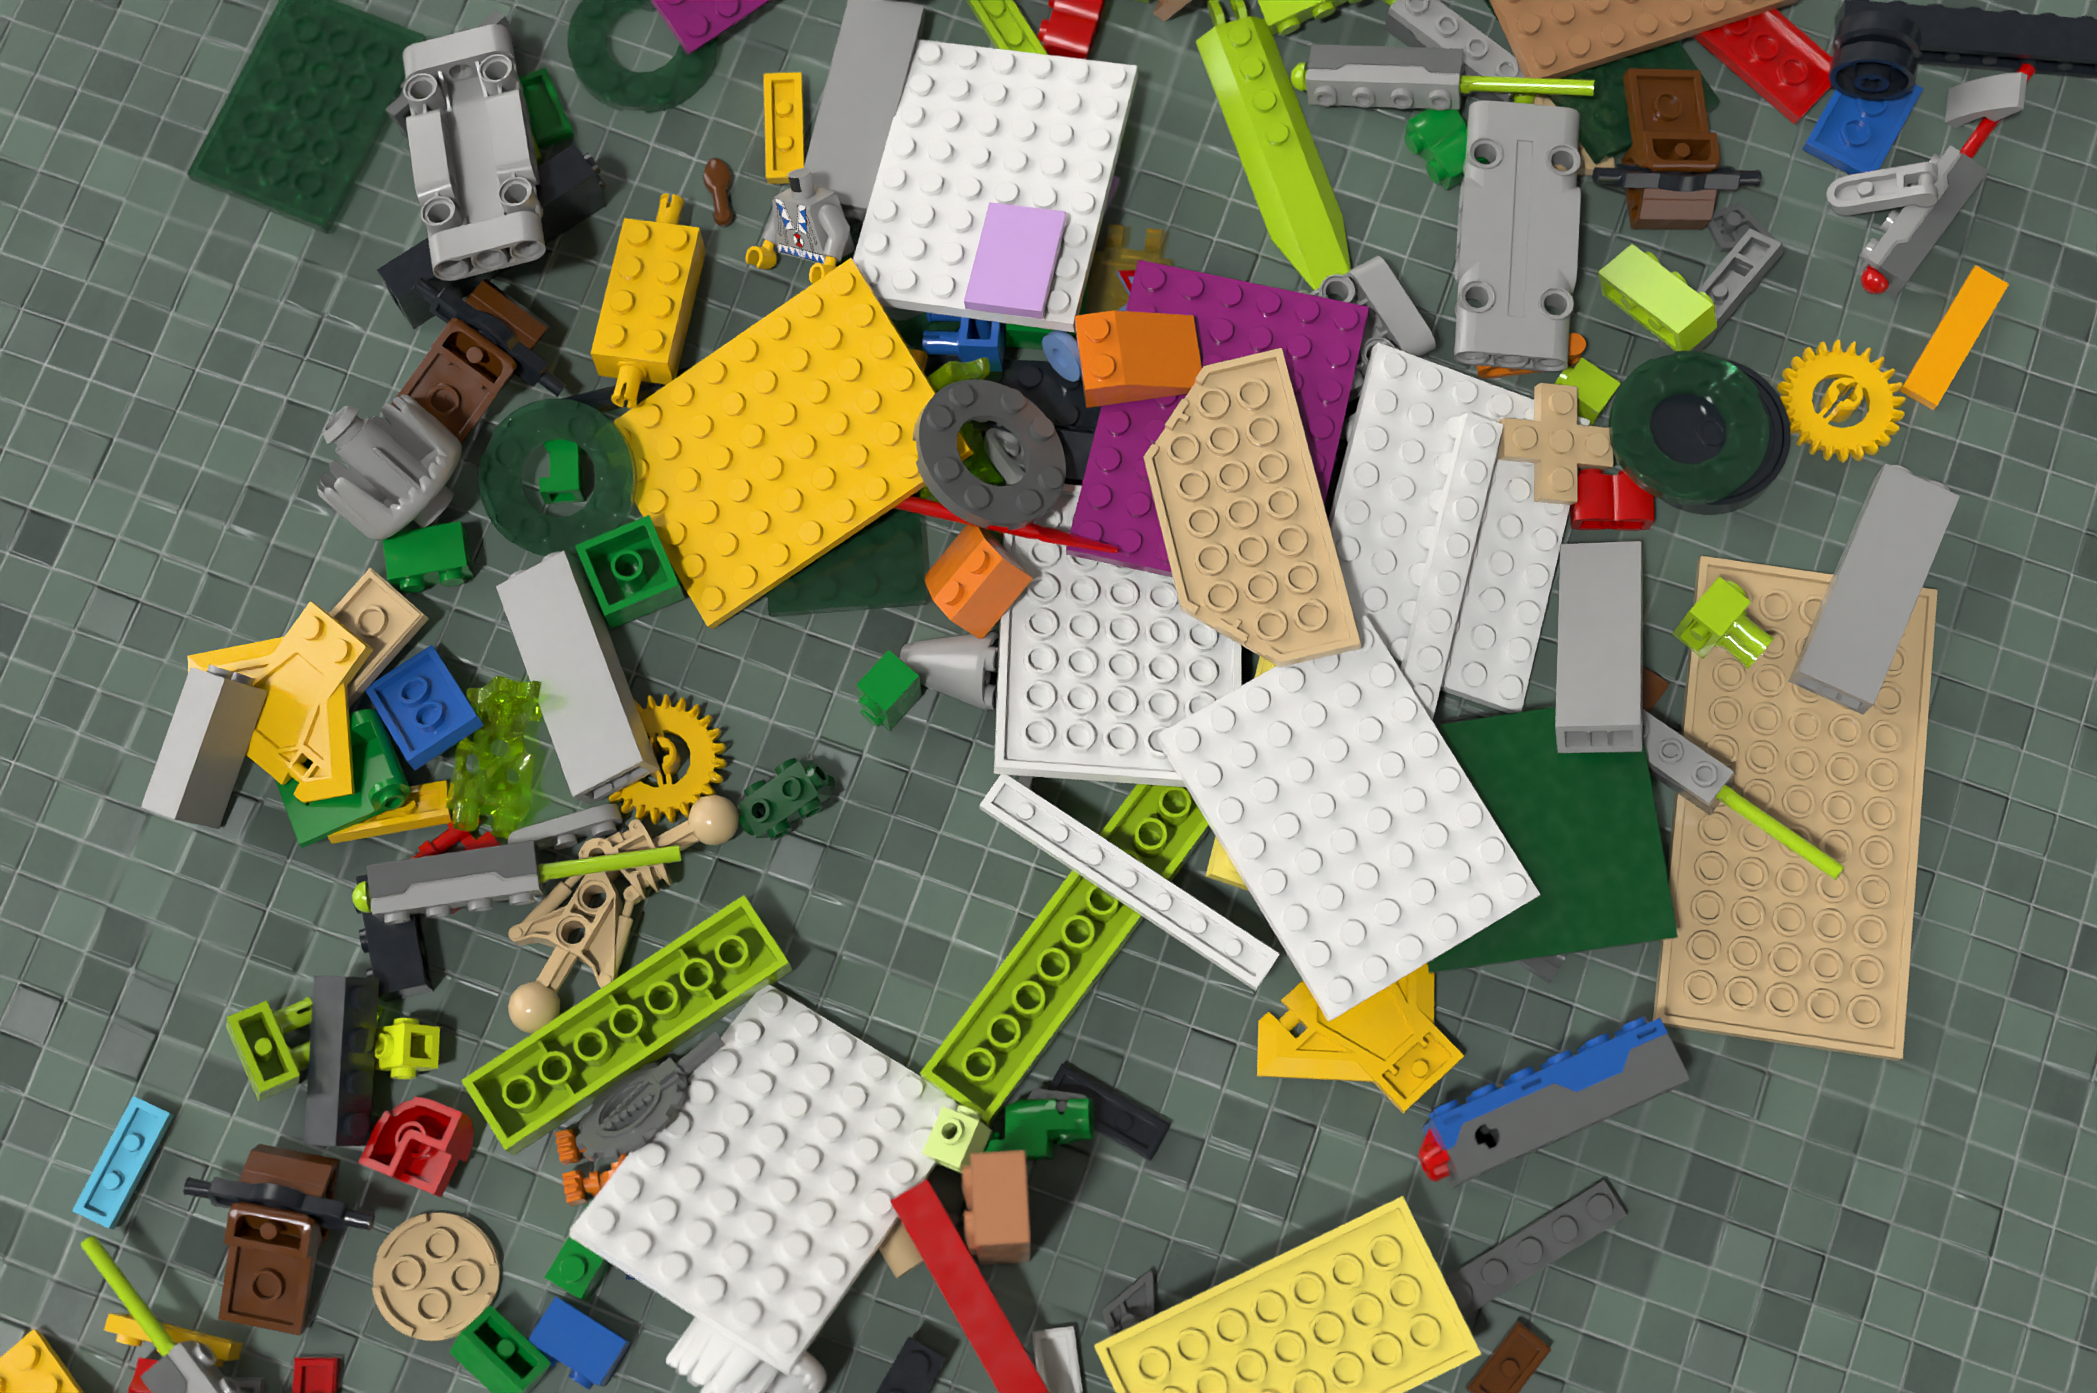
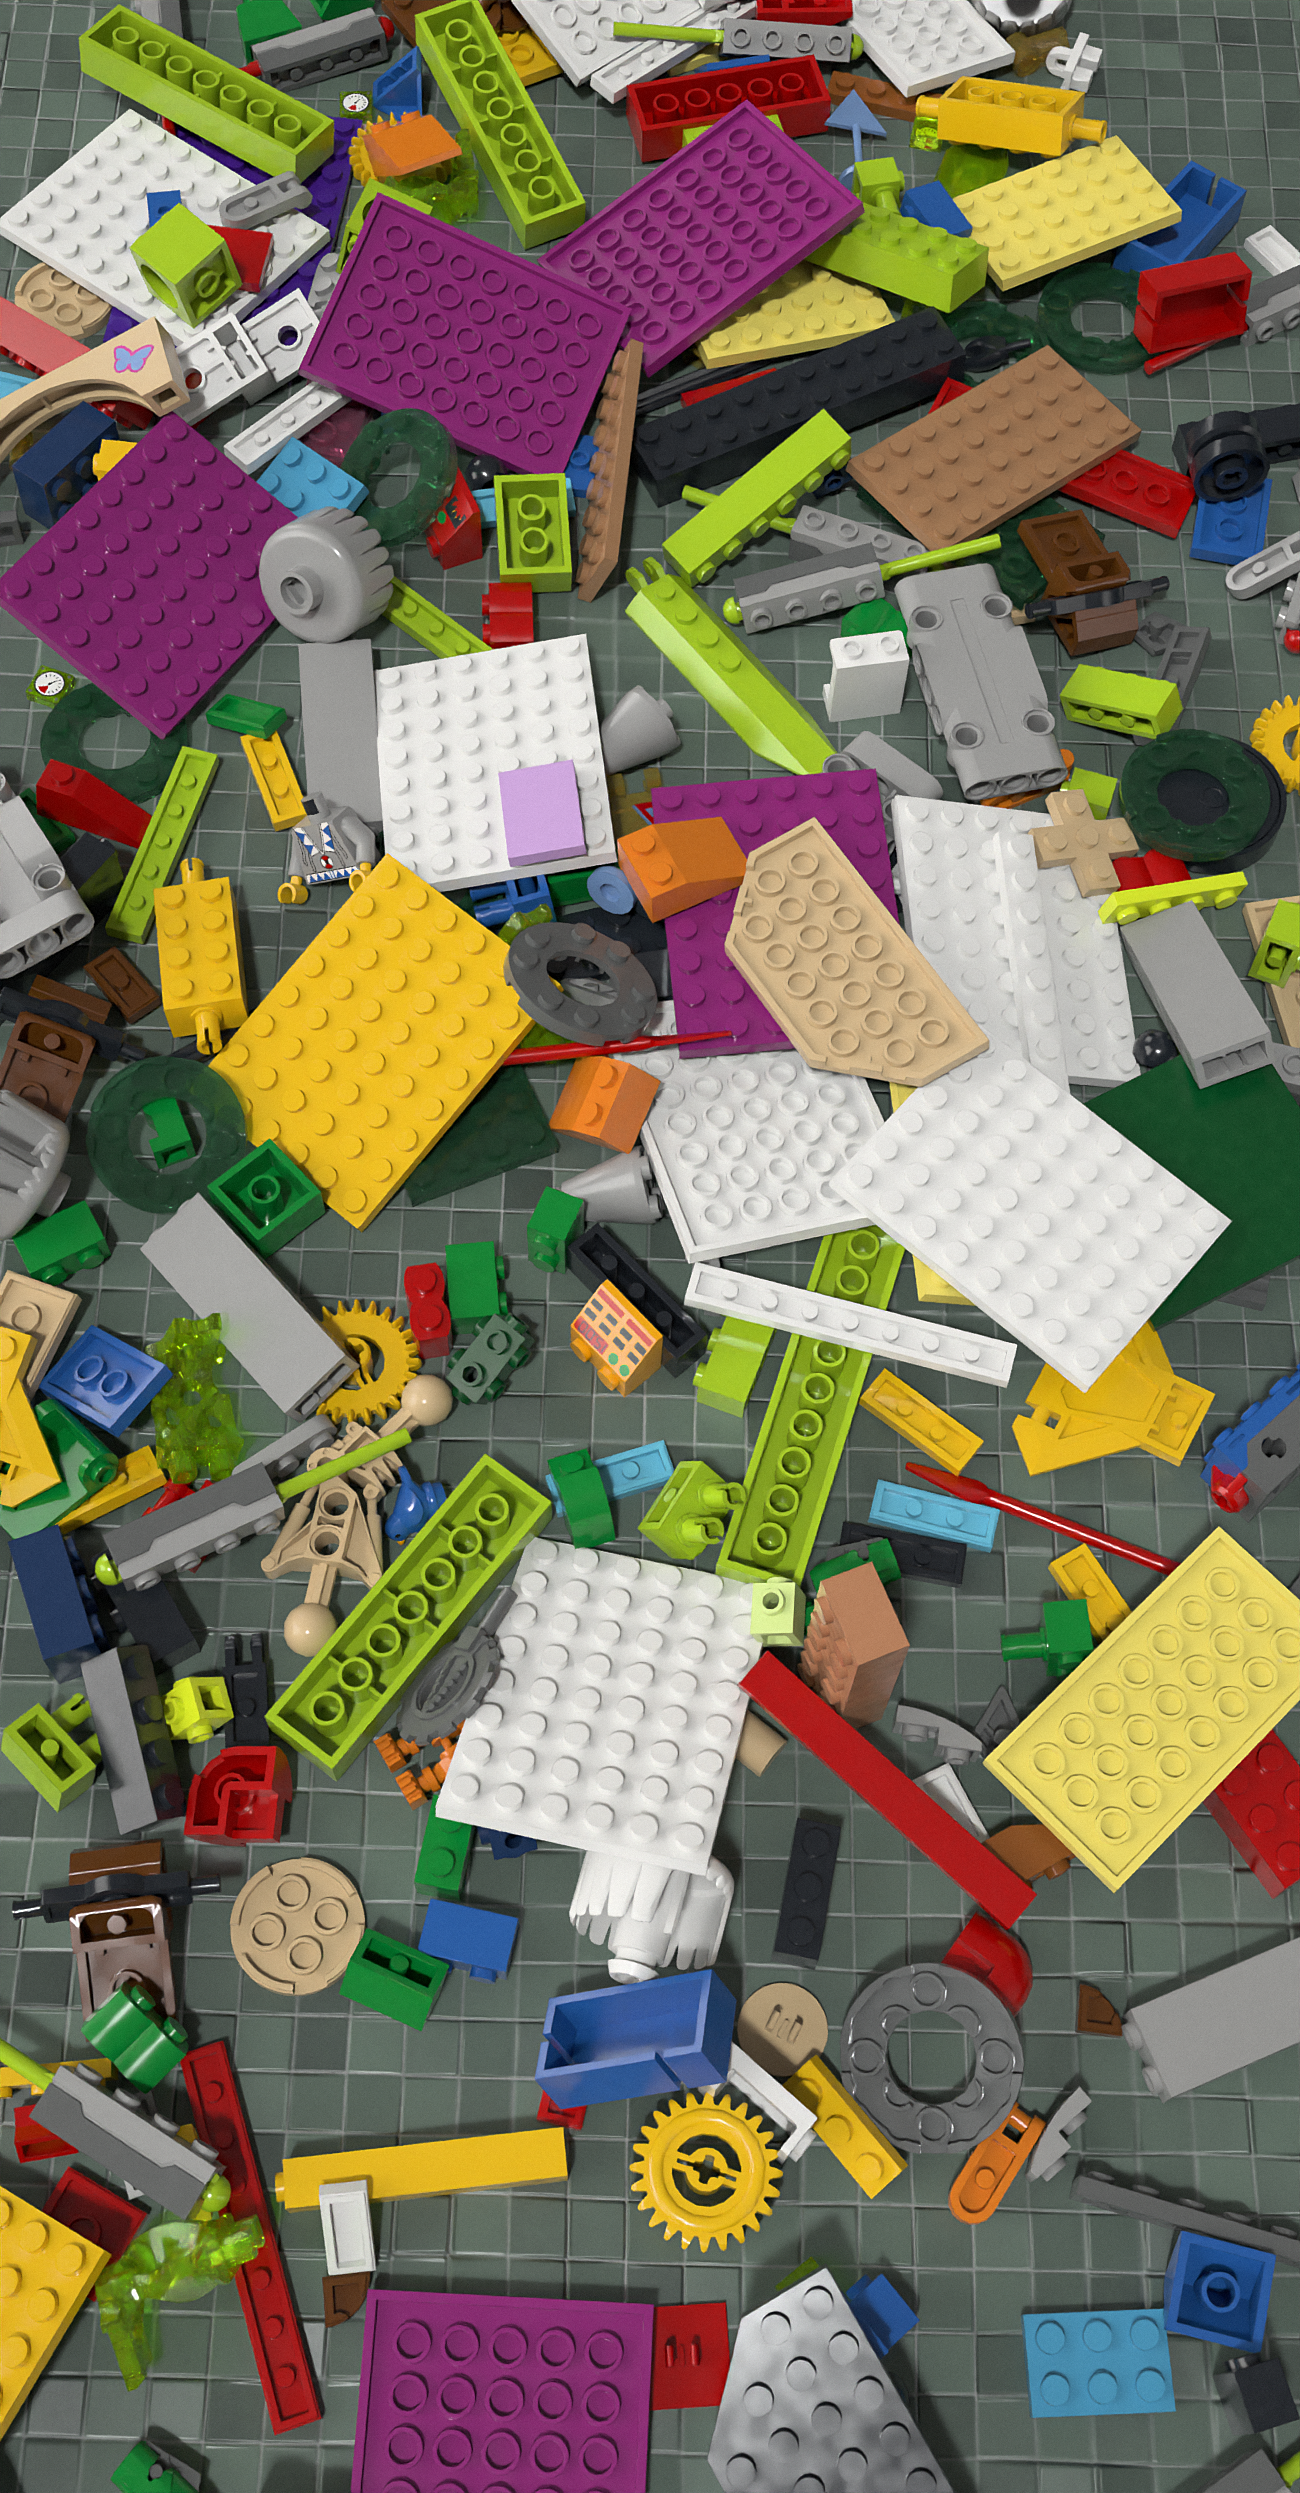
camera: 20 degrees left, 10 degrees down
reddish brown piece [703,157,733,227] -> none
none -> dark blue brick [8,1524,112,1684]
none -> red slope [36,759,152,849]
none -> green brick [80,1981,189,2094]
none -> reddish brown plate [83,946,161,1025]
none -> lime plate [105,746,219,944]
none -> green tile [205,694,287,739]
none -> black hinge [222,1633,271,1749]
none -> blue animal [385,1465,446,1545]
none -> red brick [404,1262,453,1360]
none -> green brick [445,1241,508,1335]
none -> medium azure tile [545,1440,674,1518]
none -> green brick [547,1448,616,1549]
none -> black brick [567,1223,707,1378]
none -> light orange slope [570,1279,663,1398]
none -> light grey cone [599,685,681,777]
none -> lime brick [637,1461,746,1560]
none -> lime brick [692,1314,778,1418]
none -> white panel [823,630,909,722]
none -> yellow plate [859,1368,984,1477]
none -> medium azure tile [868,1479,1000,1553]
none -> light grey slope [892,1705,982,1766]
none -> red piece [905,1462,1181,1576]
none -> green brick [1000,1599,1093,1681]
none -> yellow plate [1048,1543,1132,1645]
none -> neon yellow plate [1098,871,1248,925]
none -> black piece [1132,1029,1181,1071]

